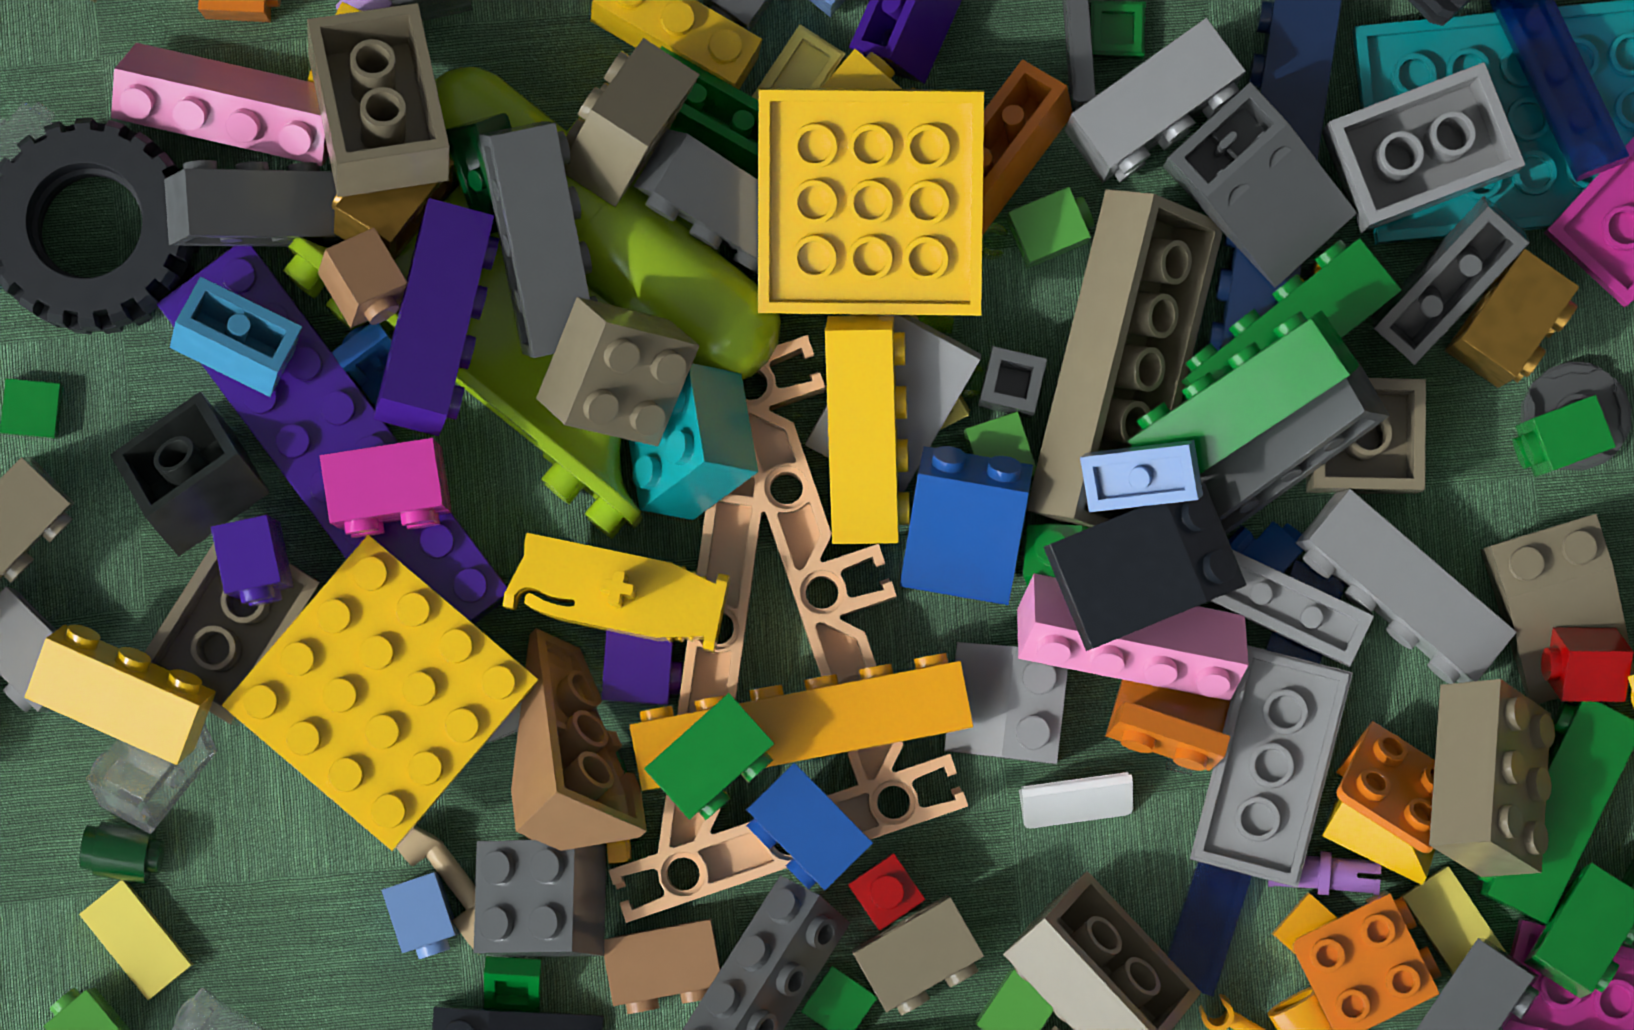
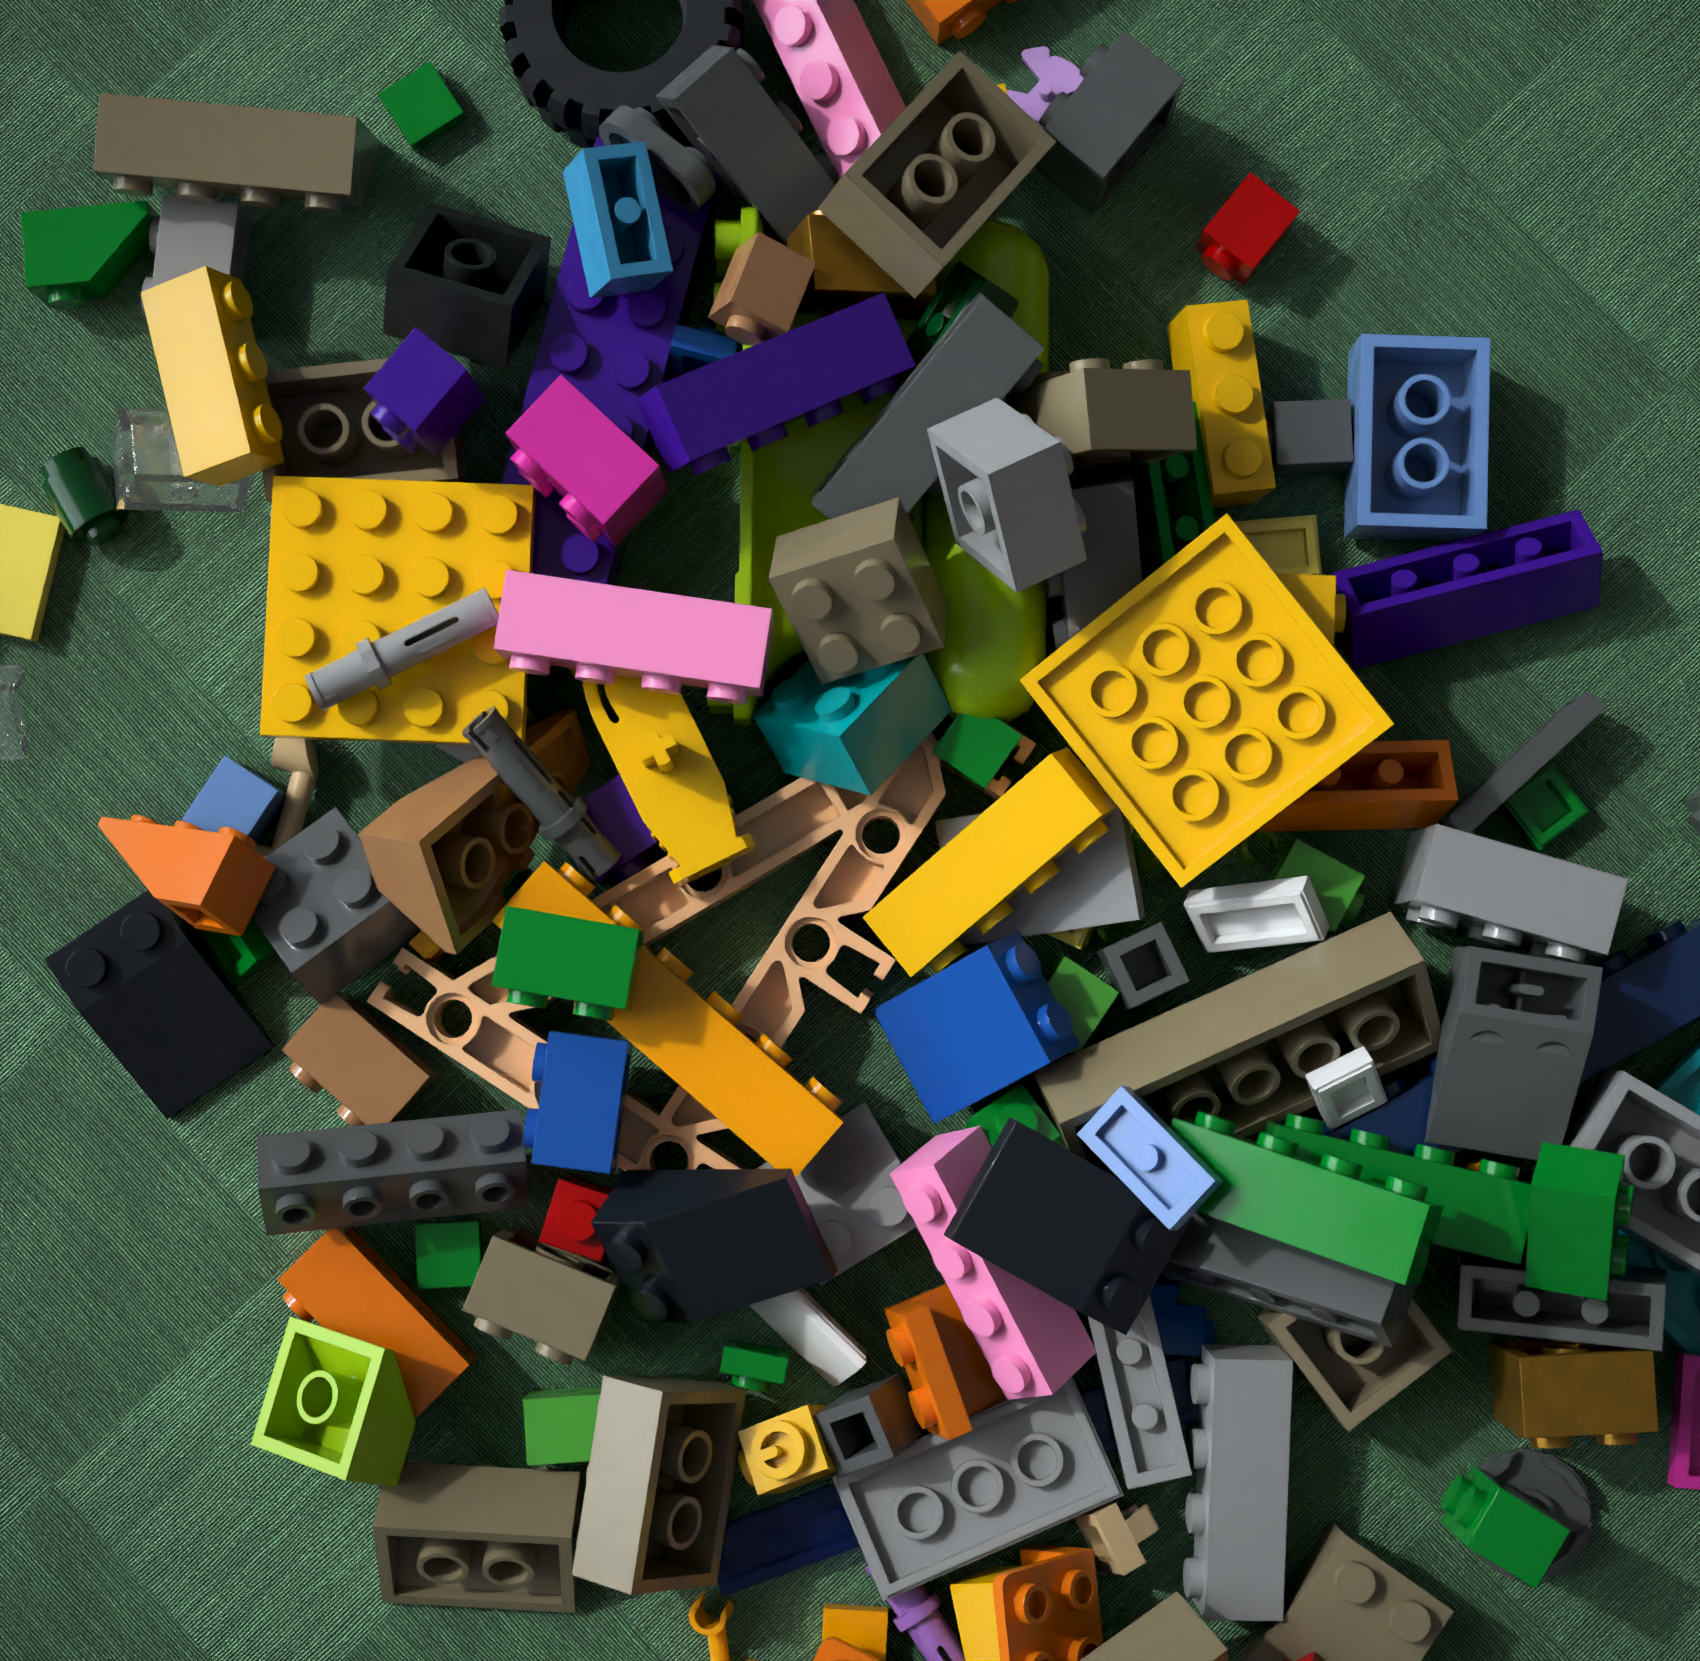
camera: 60 degrees right, 0 degrees up
none -> orange slope [98,815,275,936]
none -> light grey pin [305,587,499,711]
none -> dark grey pin [462,706,621,880]
none -> bright pink brick [493,570,775,705]
none -> black slope [590,1169,838,1322]
none -> dark grey plate [599,105,716,213]
none -> green plate [720,1339,790,1392]
none -> yellow brick [738,1405,837,1495]
none -> dark grey brick [814,1373,924,1477]
none -> light grey brick [927,398,1087,593]
none -> green tile [931,713,1022,790]
none -> tan tile [1074,1502,1159,1575]
none -> white tile [1184,875,1330,954]
none -> white tile [1305,1046,1388,1130]
none -> green brick [1525,1142,1635,1301]

